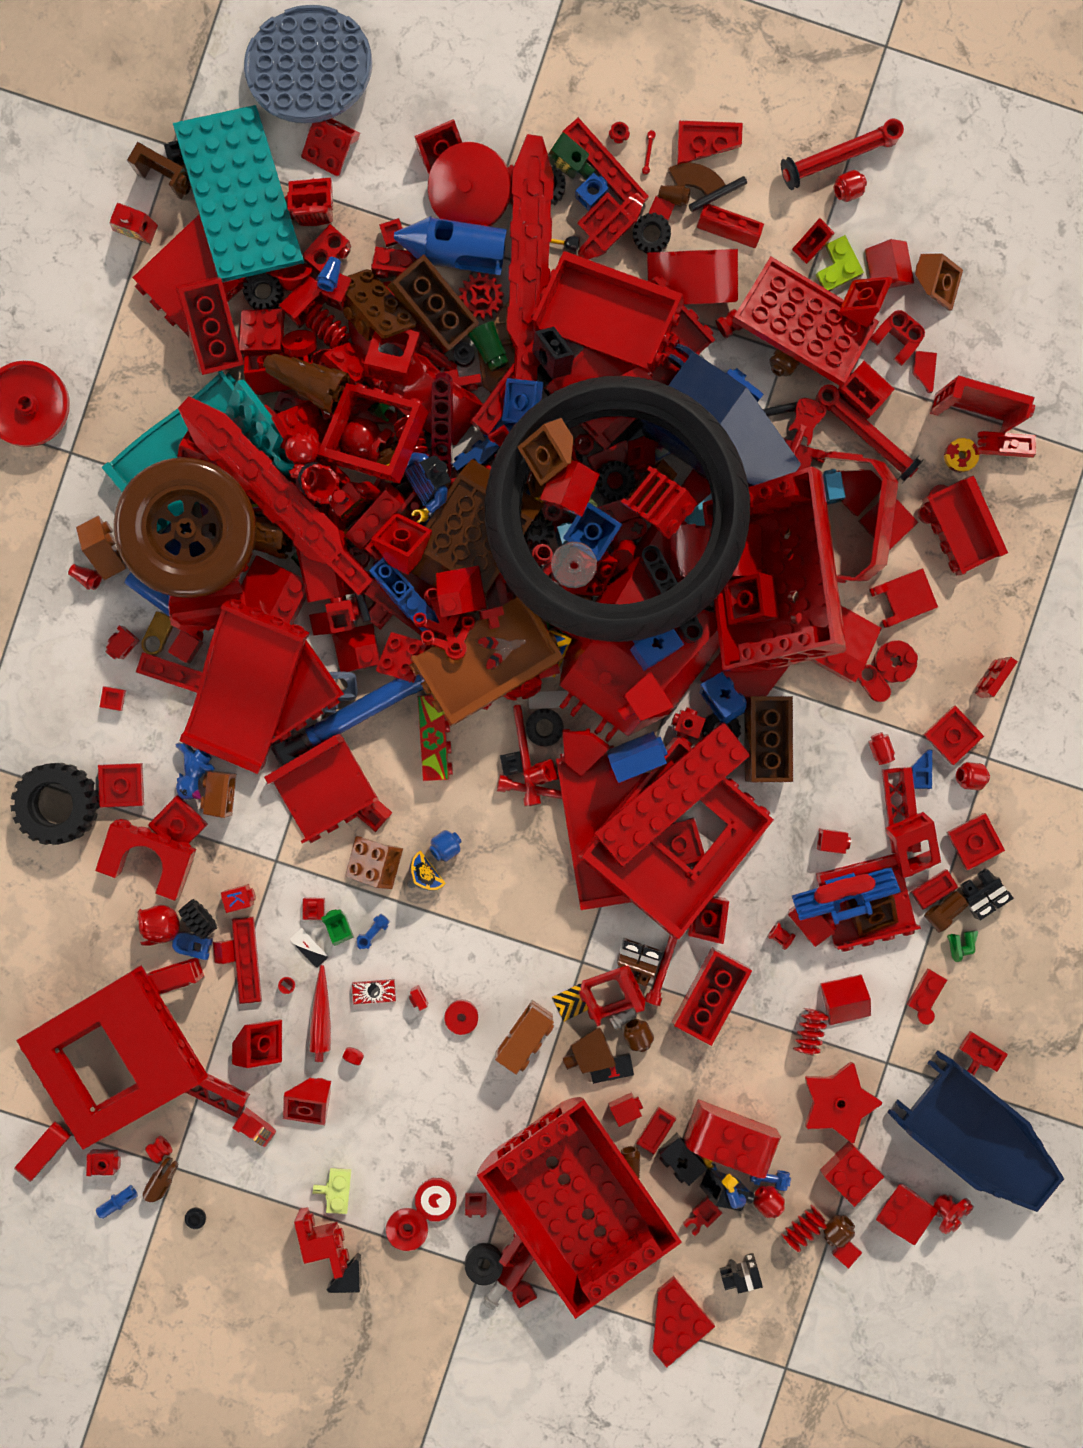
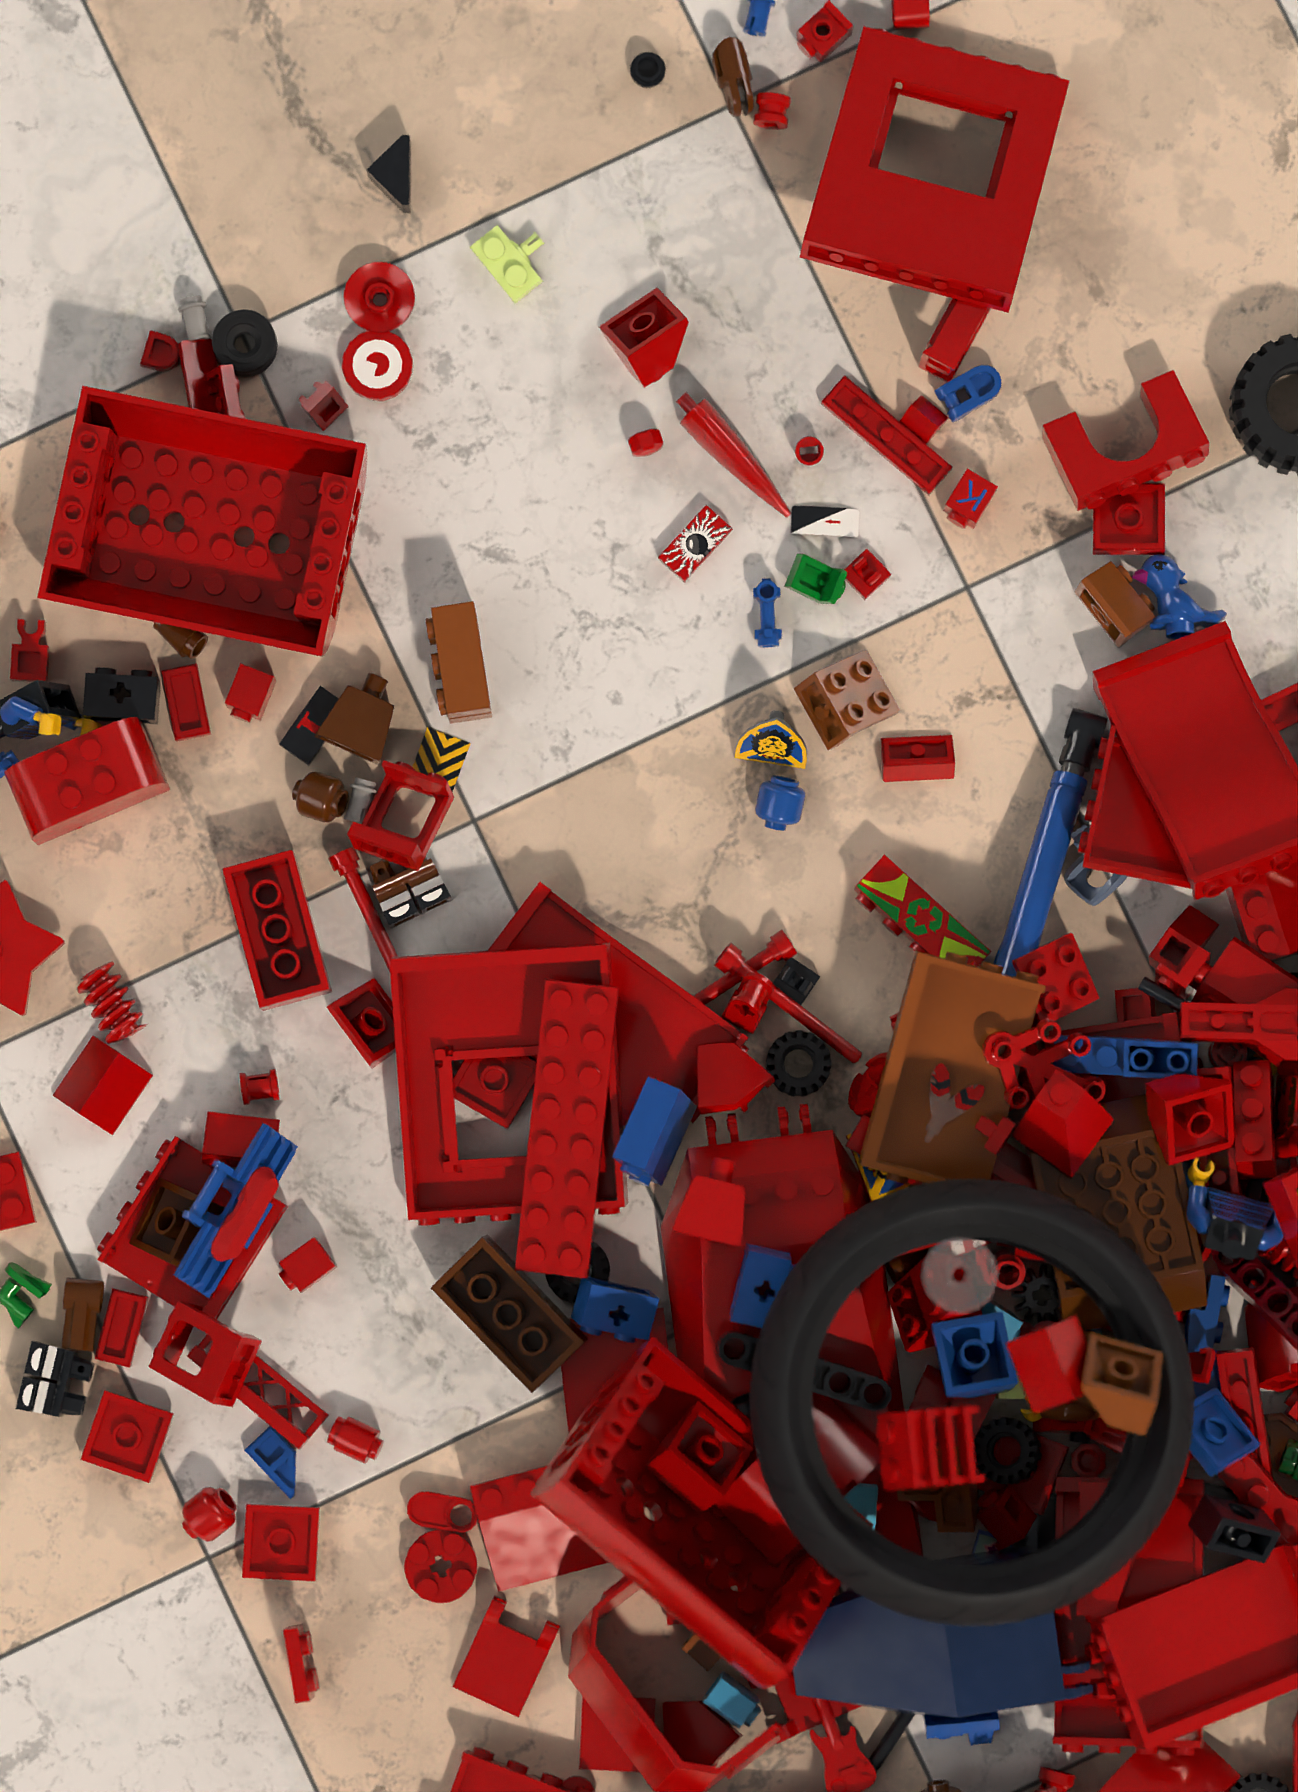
camera: 135 degrees right, 5 degrees down
red plate [98,763,144,808] -> none
red hair [137,905,180,946] -> none
black tyre [178,899,218,939] -> none
red fence [185,1073,250,1118] -> none
red slope [232,1019,282,1068] -> none
red leg [232,1107,276,1147] -> none
red panel [264,734,379,844] -> none
red bracket [294,1207,350,1279] -> none
red slope [332,624,381,672] -> none
red plate [409,985,429,1011] -> none
red piece [444,1000,479,1035] -> none
white sticker [529,691,570,709] -> none
red leg [605,539,637,579] -> none
red brick [671,707,706,740] -> none

